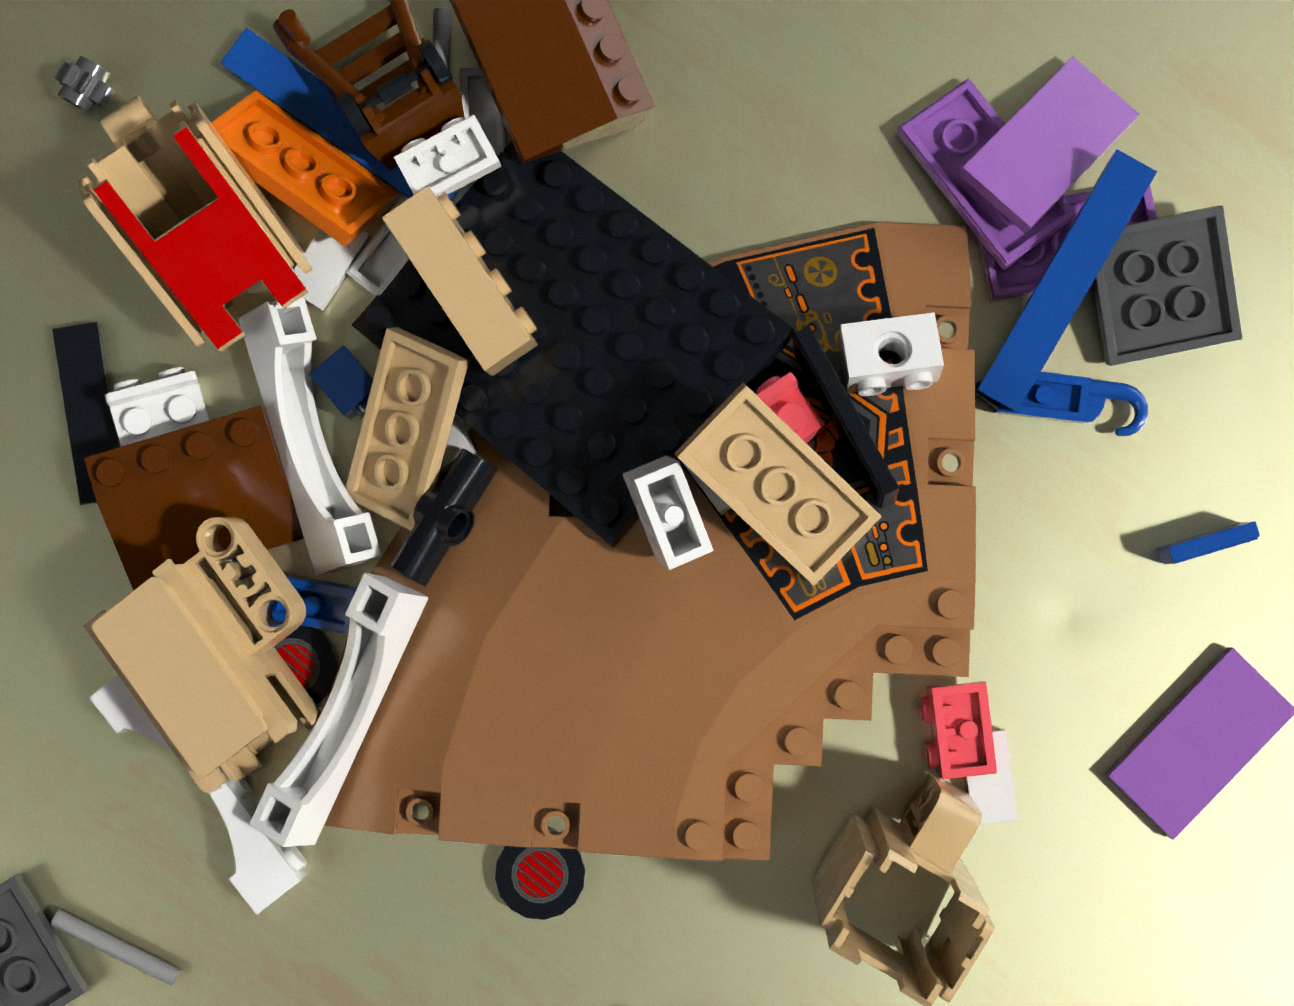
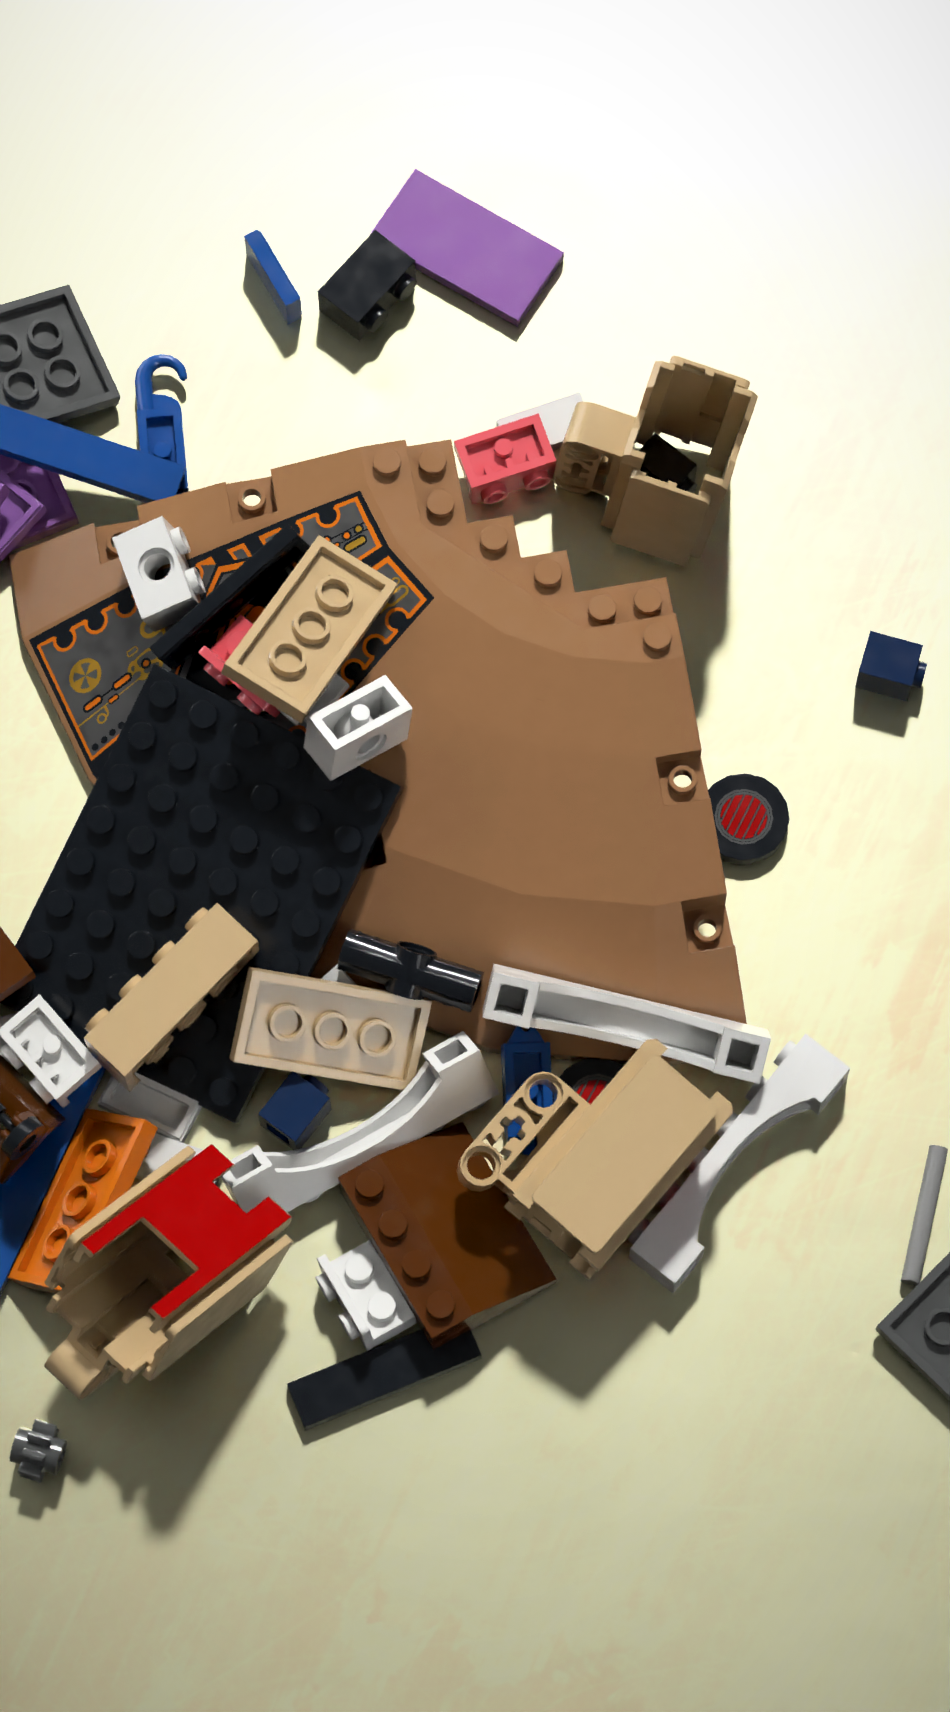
camera: 100 degrees left, 15 degrees down
none -> black brick [317,230,417,341]
none -> black brick [639,433,697,493]

